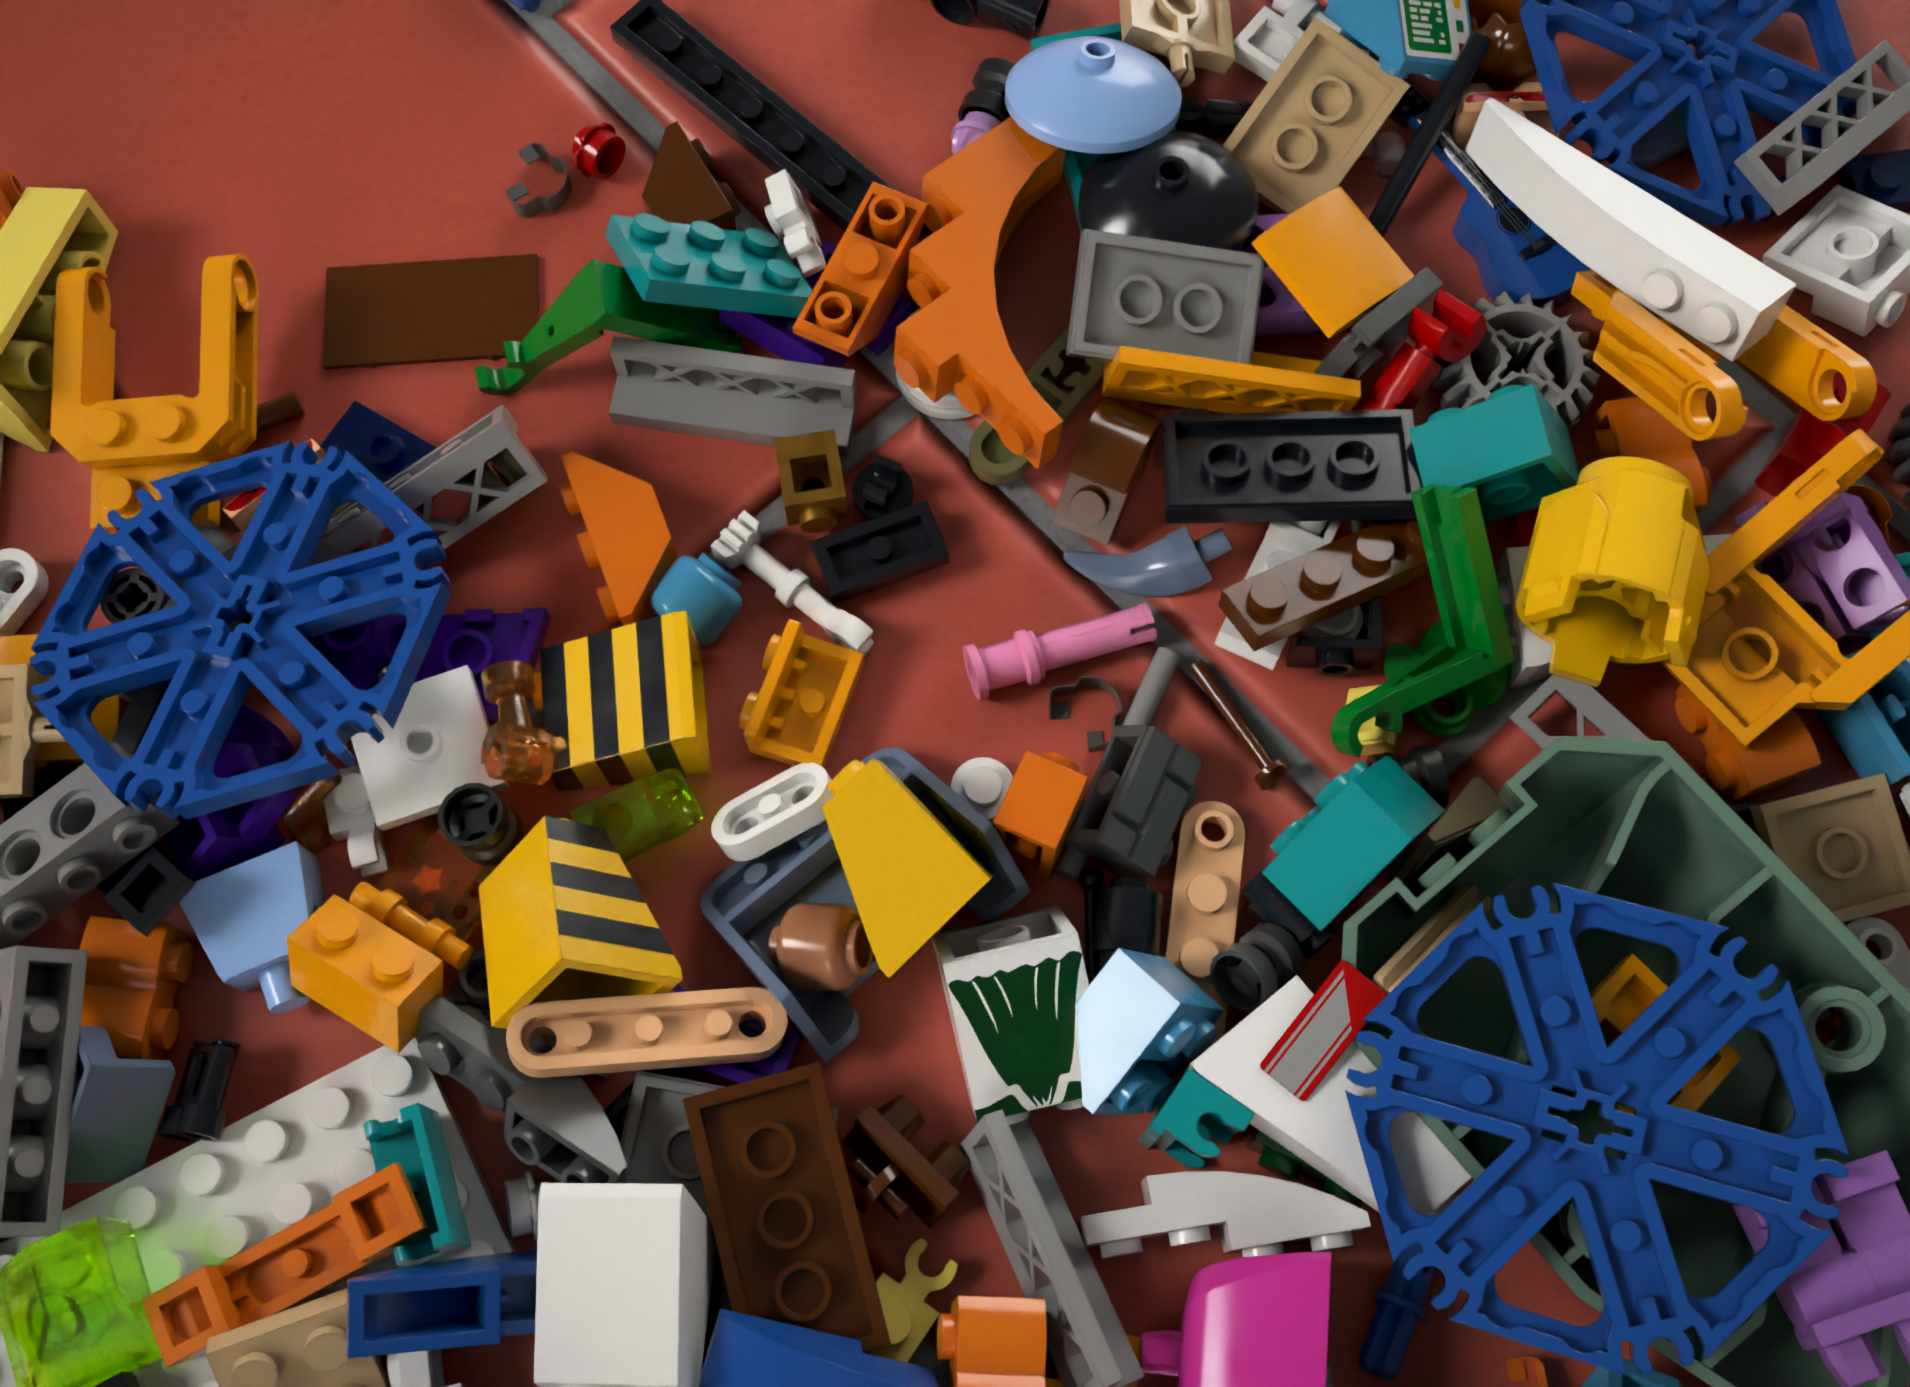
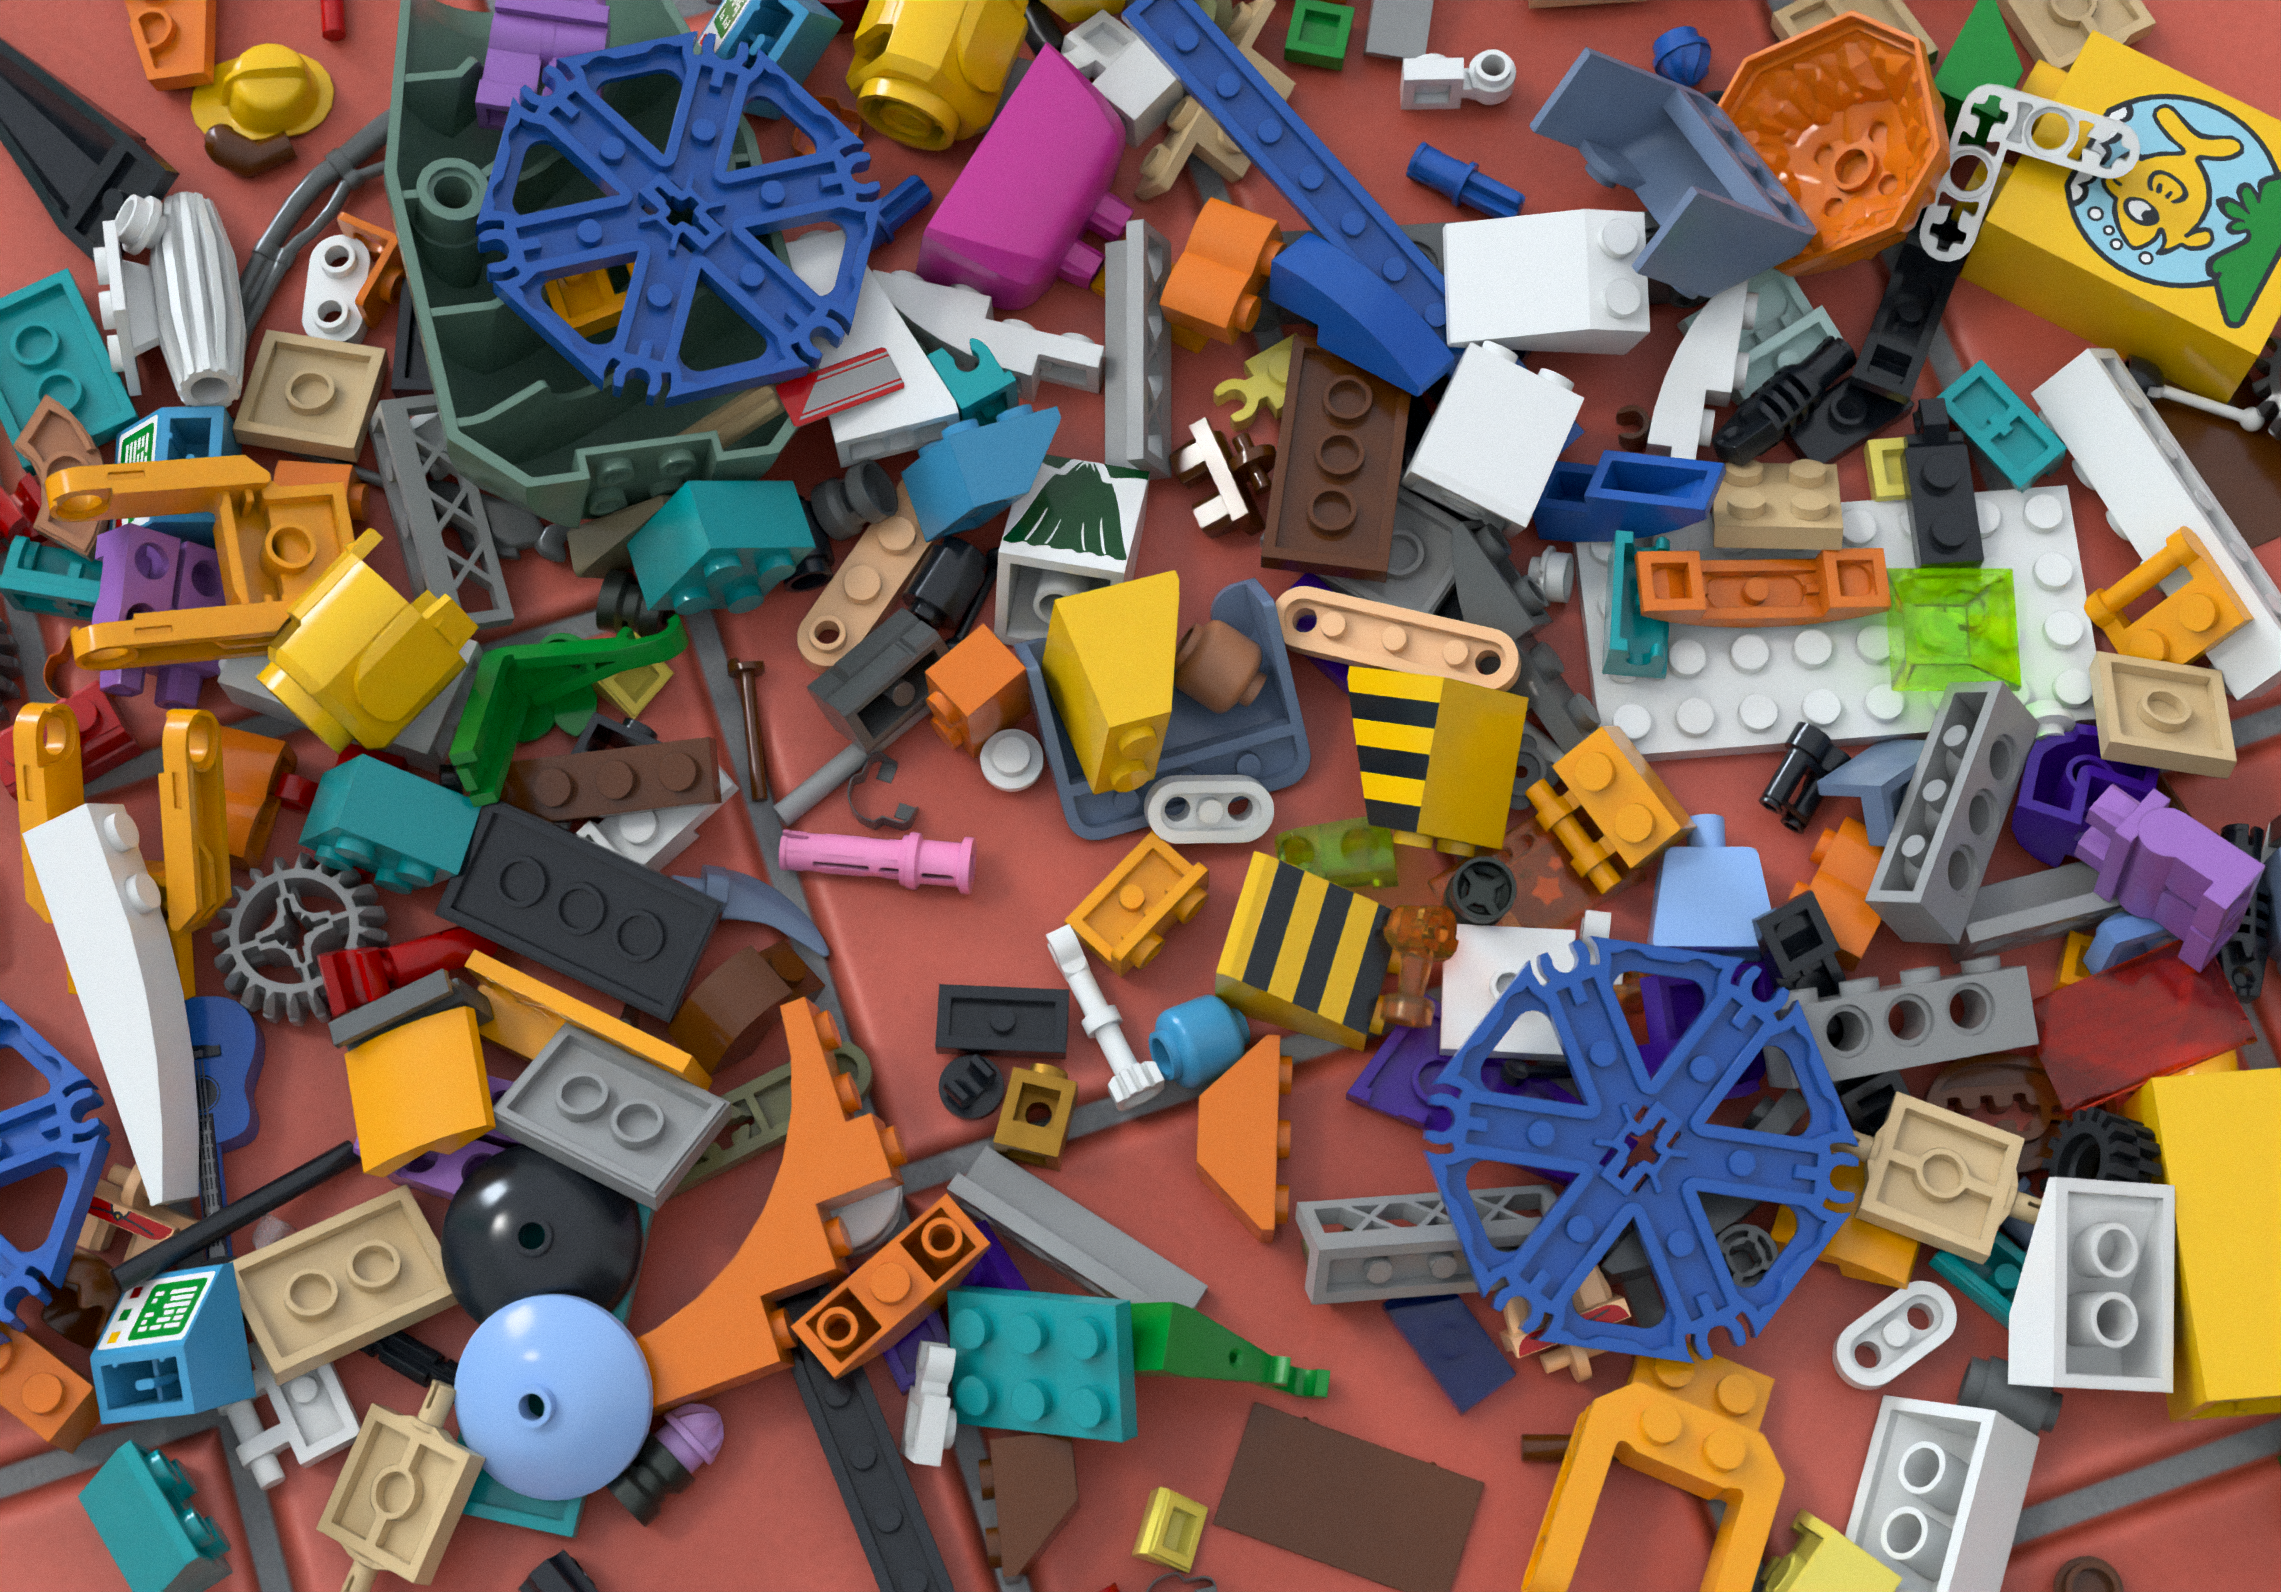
camera: 155 degrees left, 0 degrees up
none -> light yellow slope [1131,1487,1208,1573]

